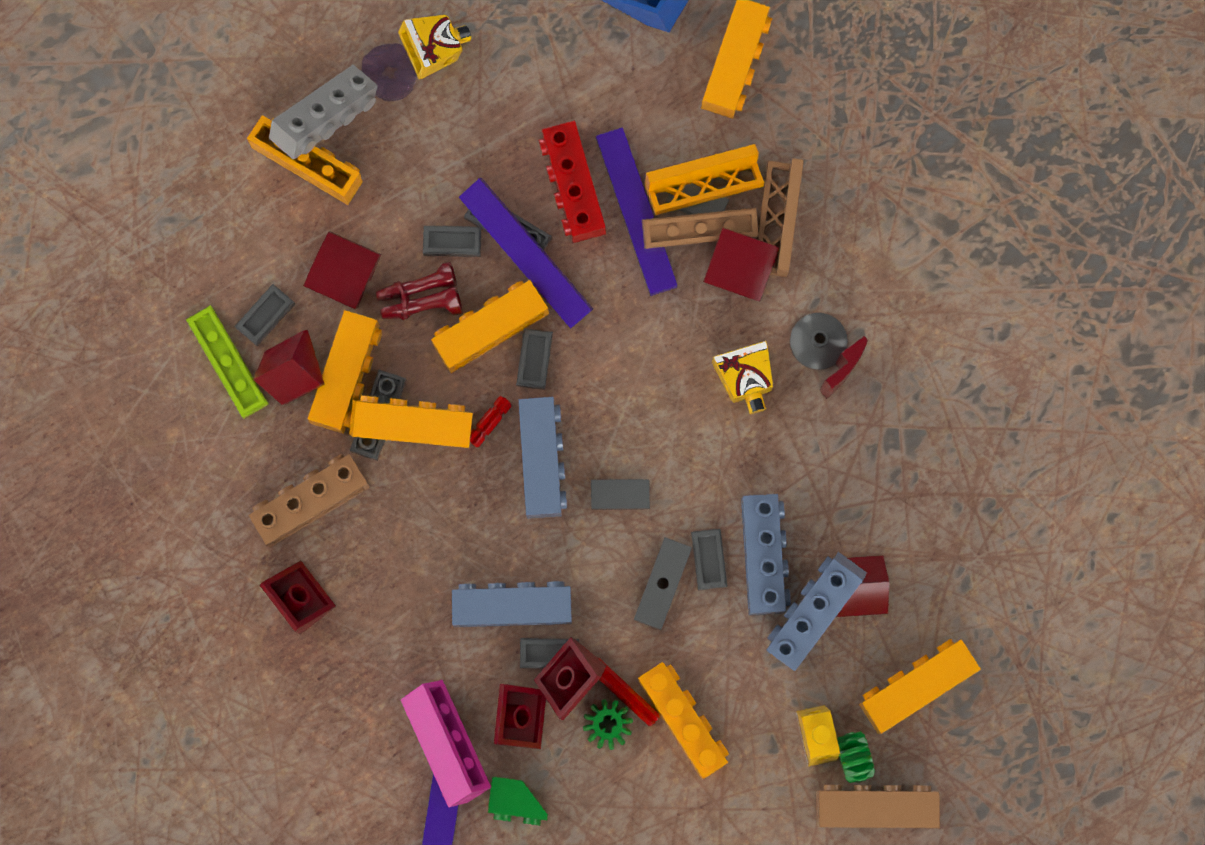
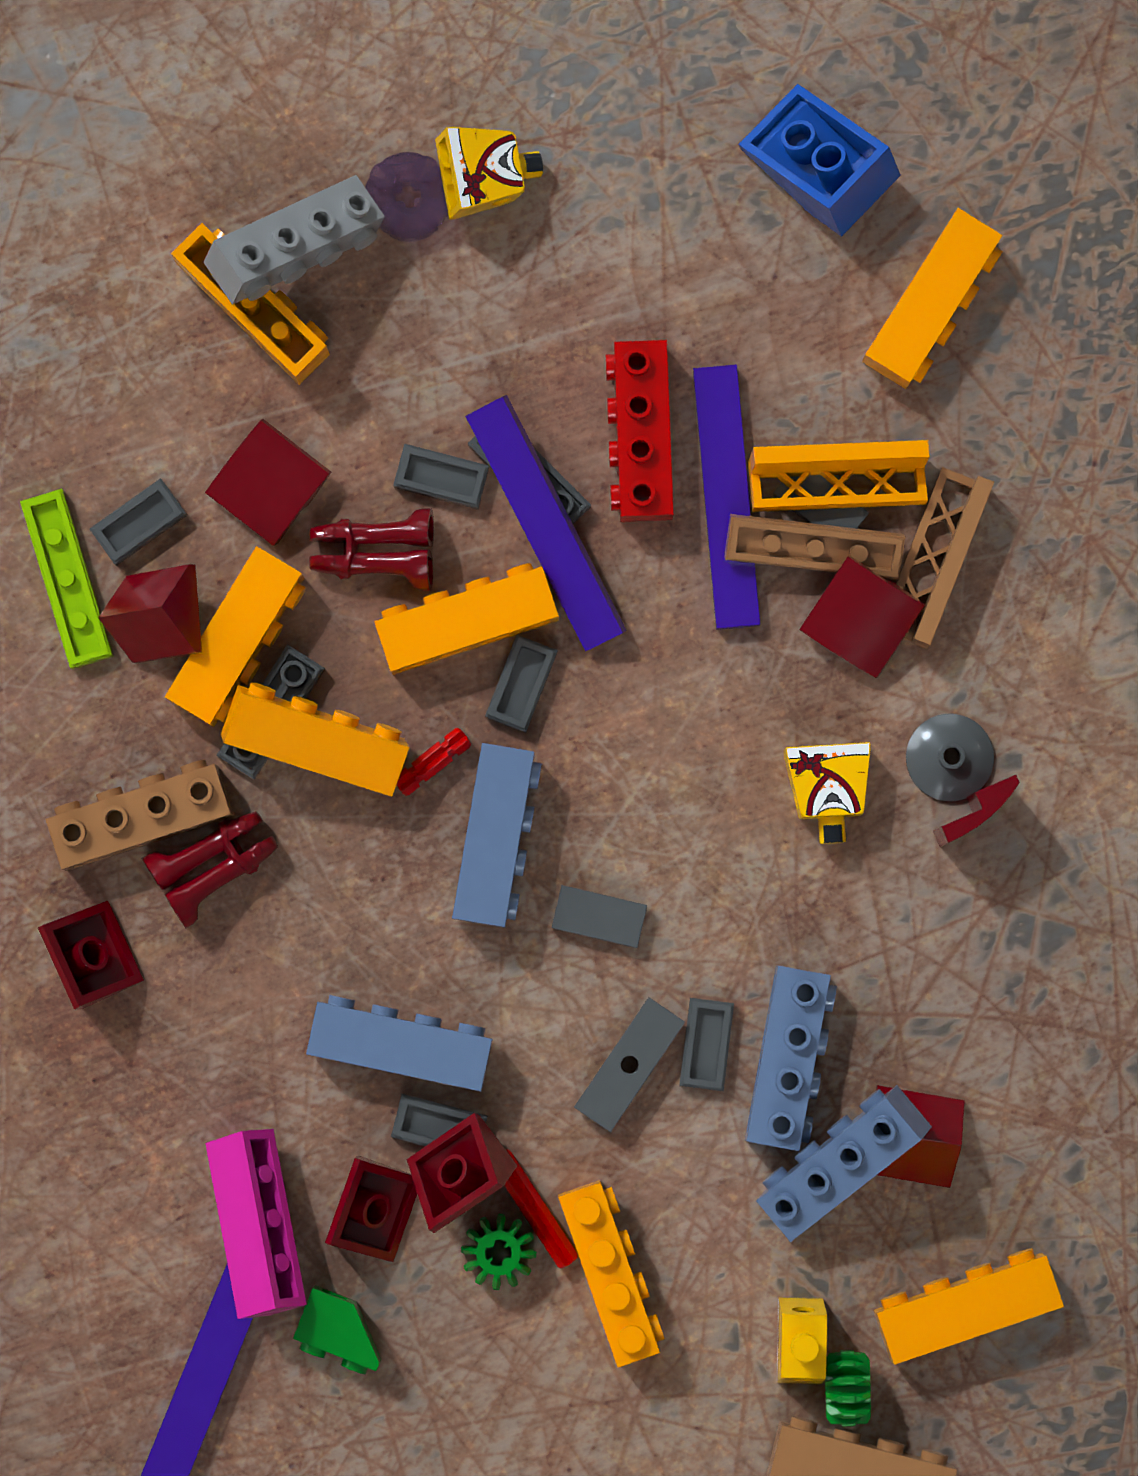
camera: 15 degrees right, 5 degrees up
none -> dark red piece [142,811,278,929]

